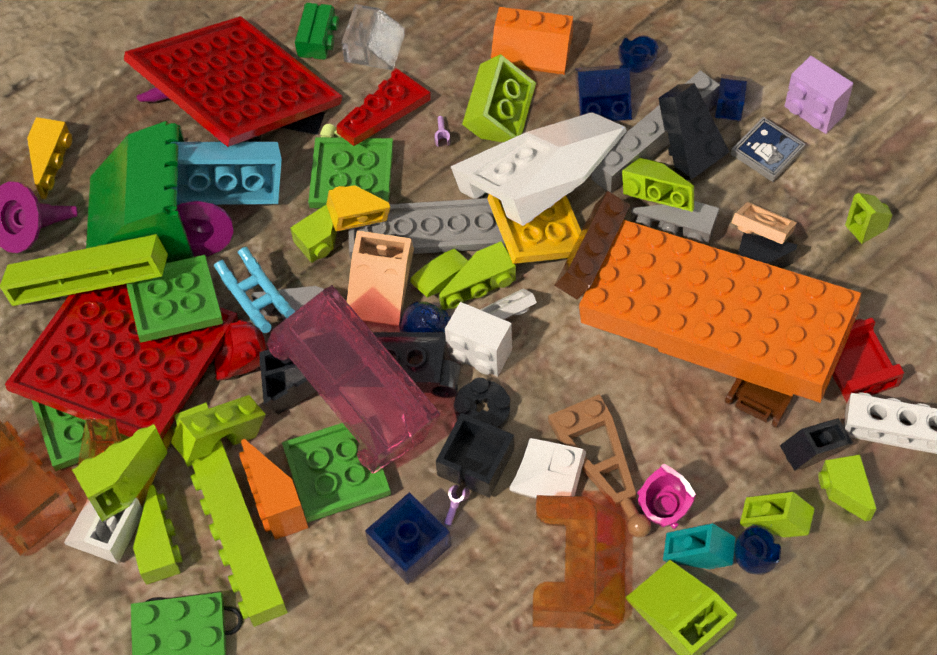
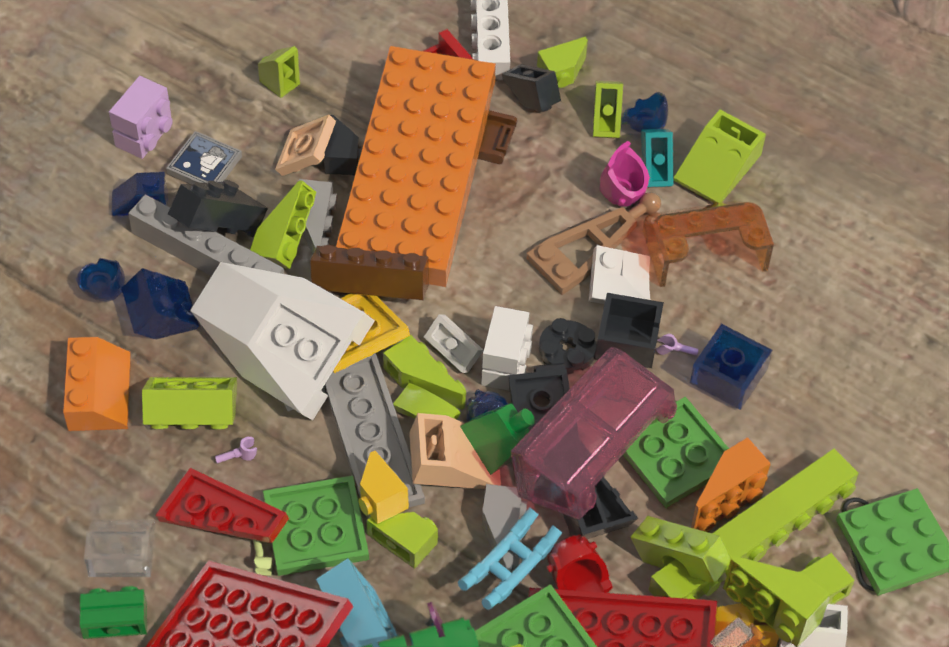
camera: 110 degrees left, 5 degrees down
none -> green torso [460,403,535,475]

